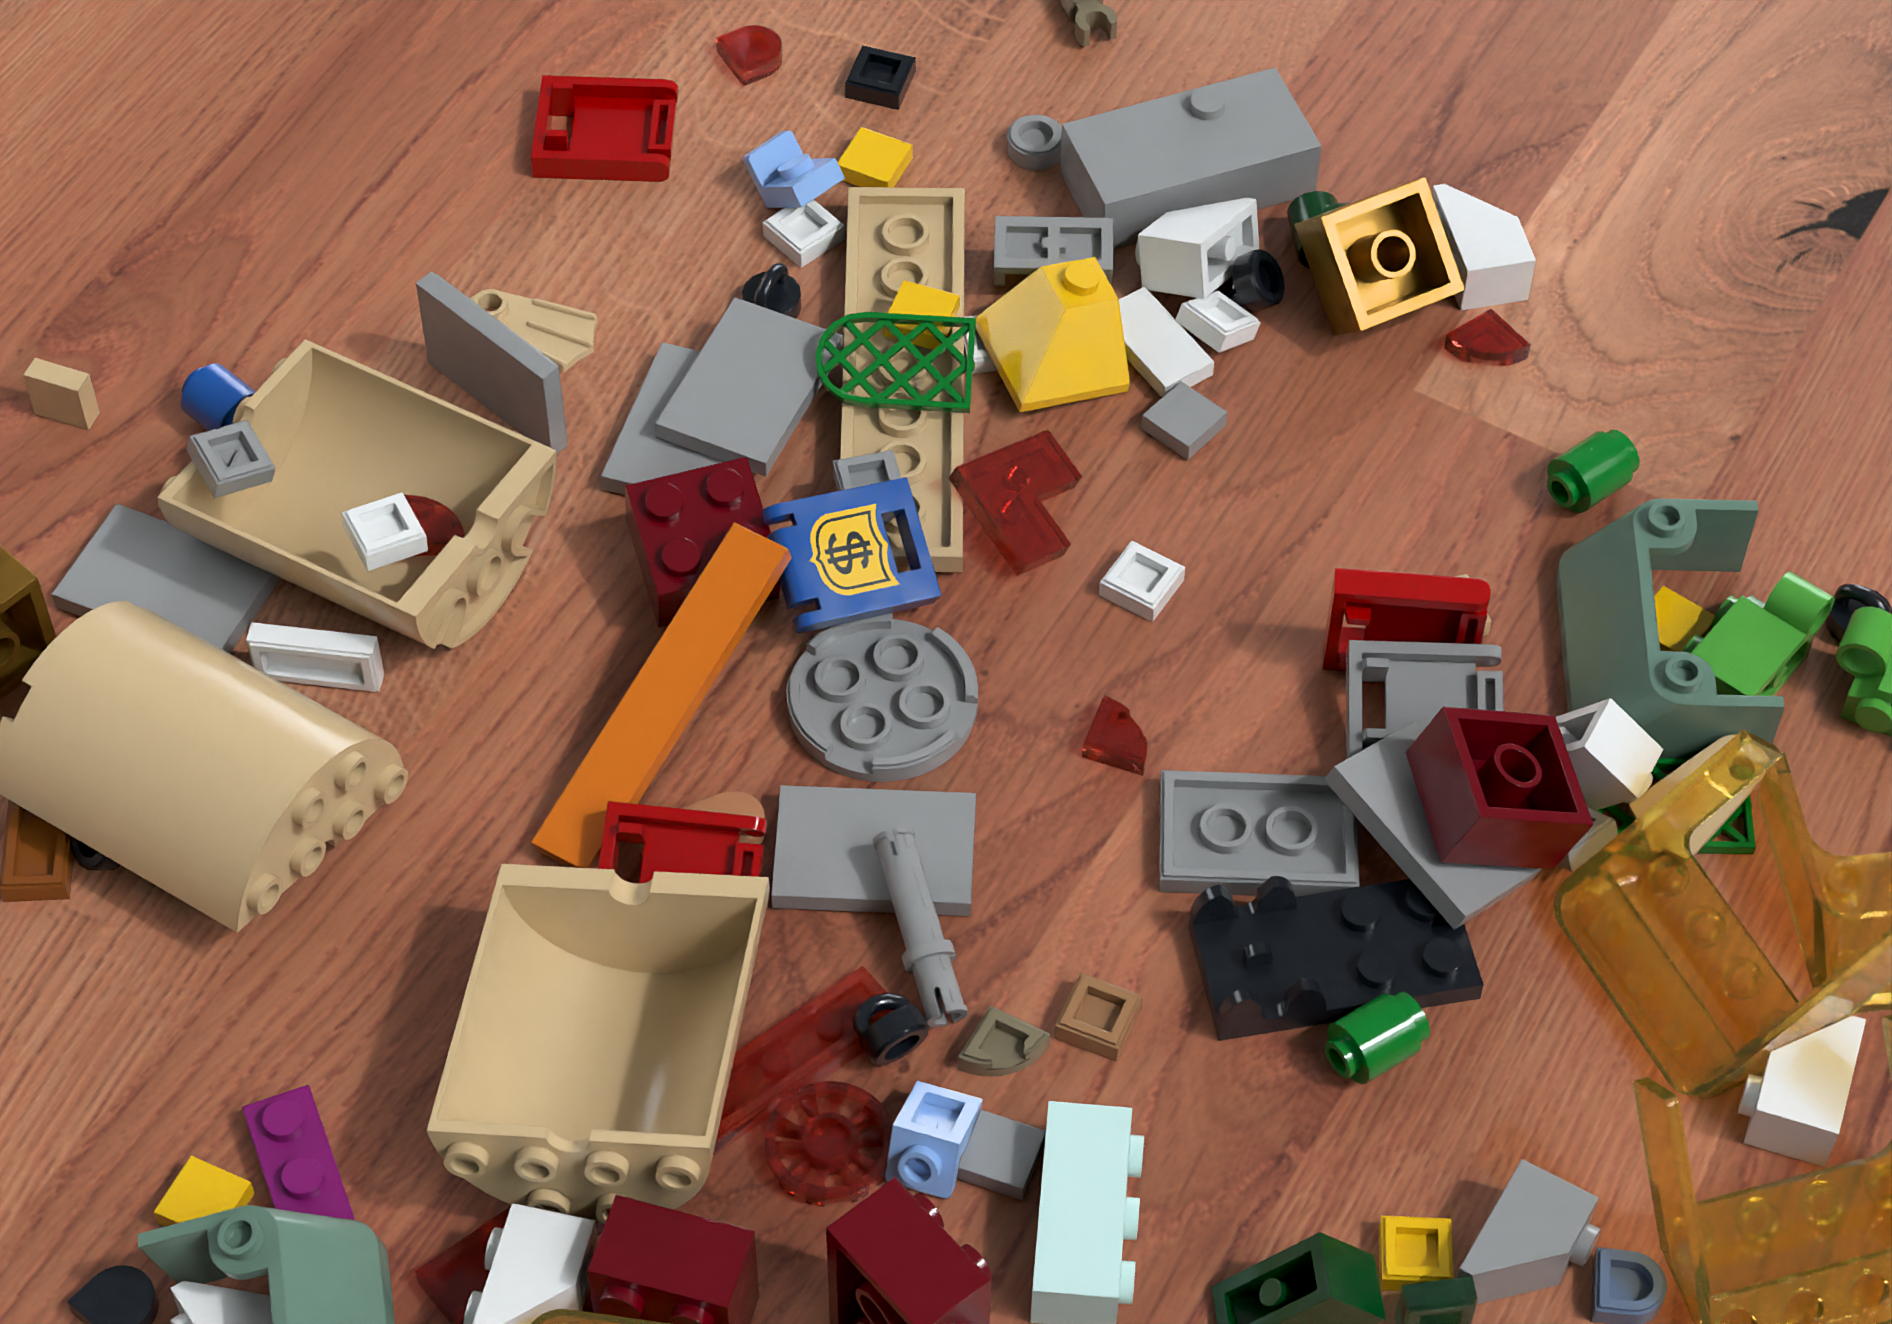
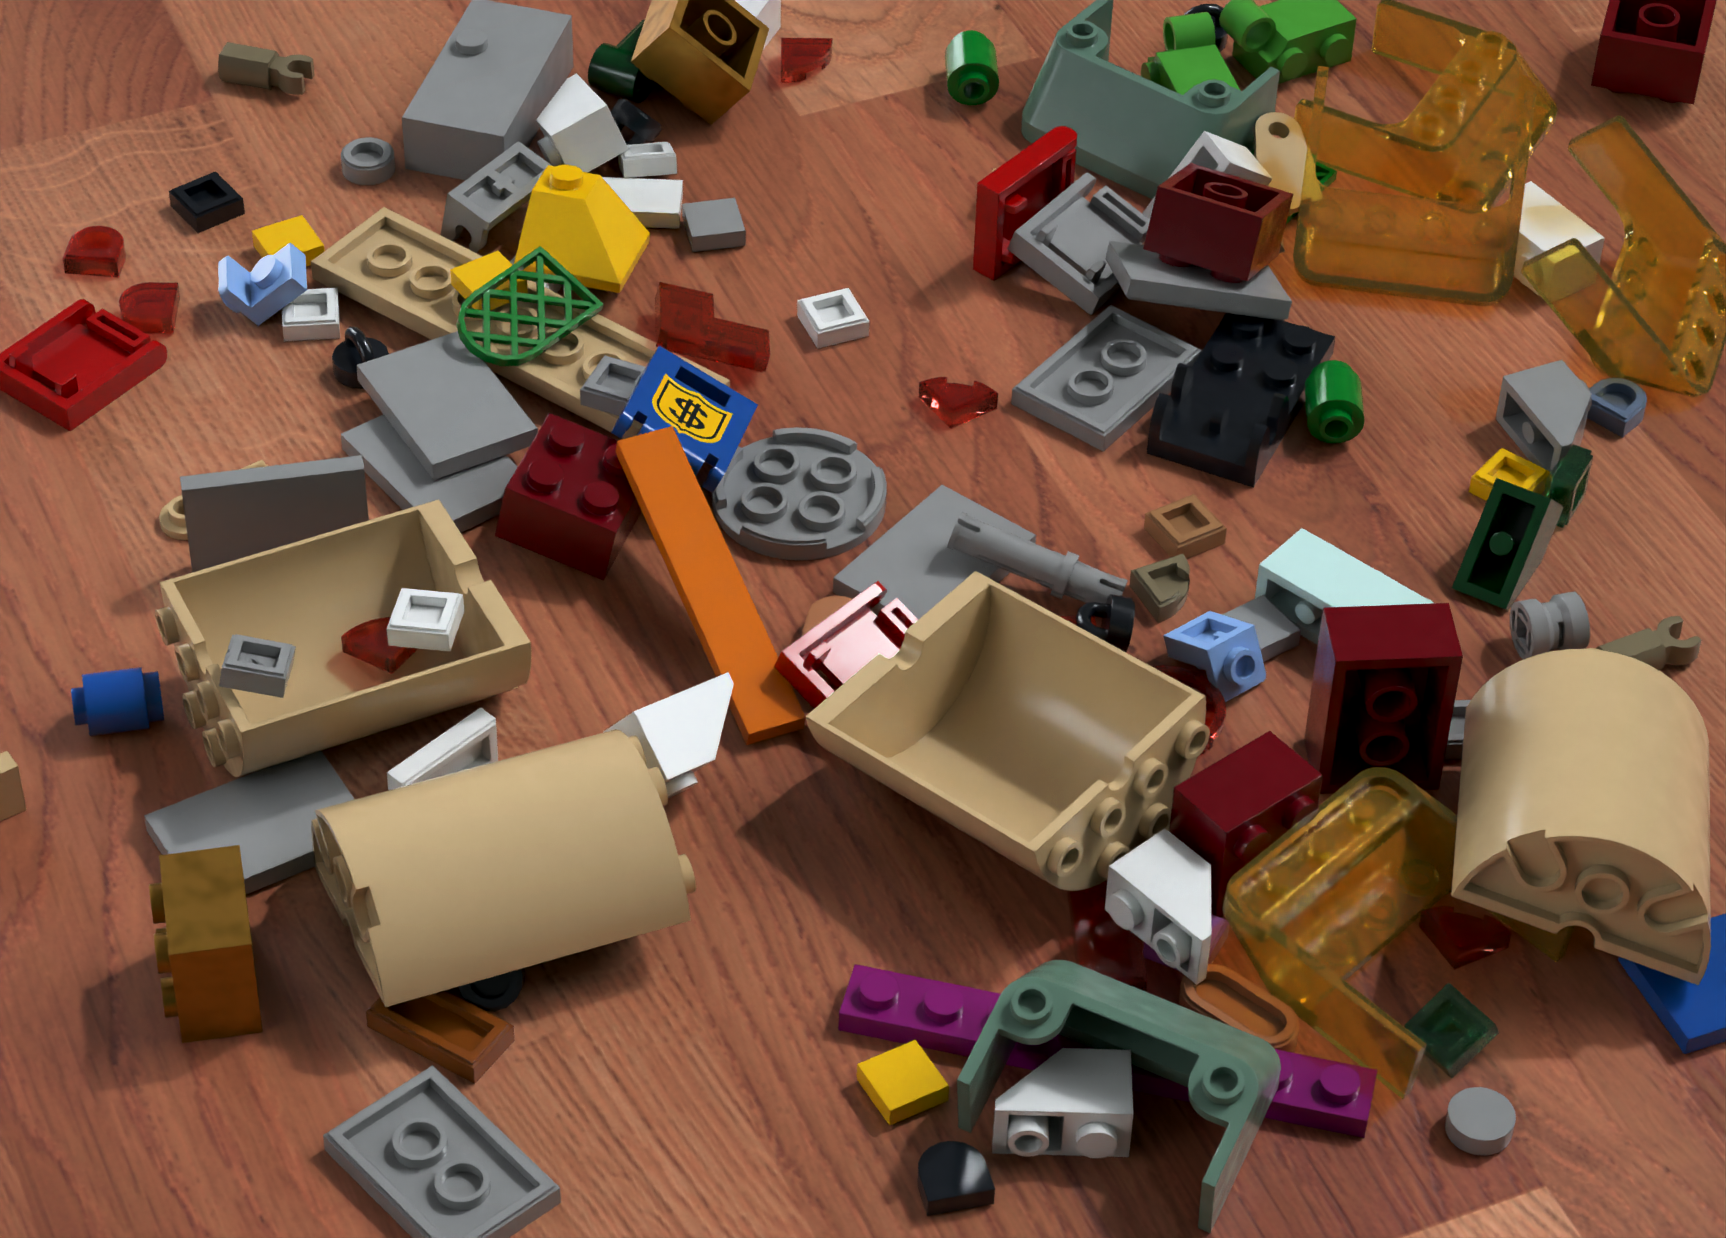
camera: 55 degrees left, 10 degrees down
none -> clear red tile [119,282,180,334]
none -> white slope [603,672,734,798]

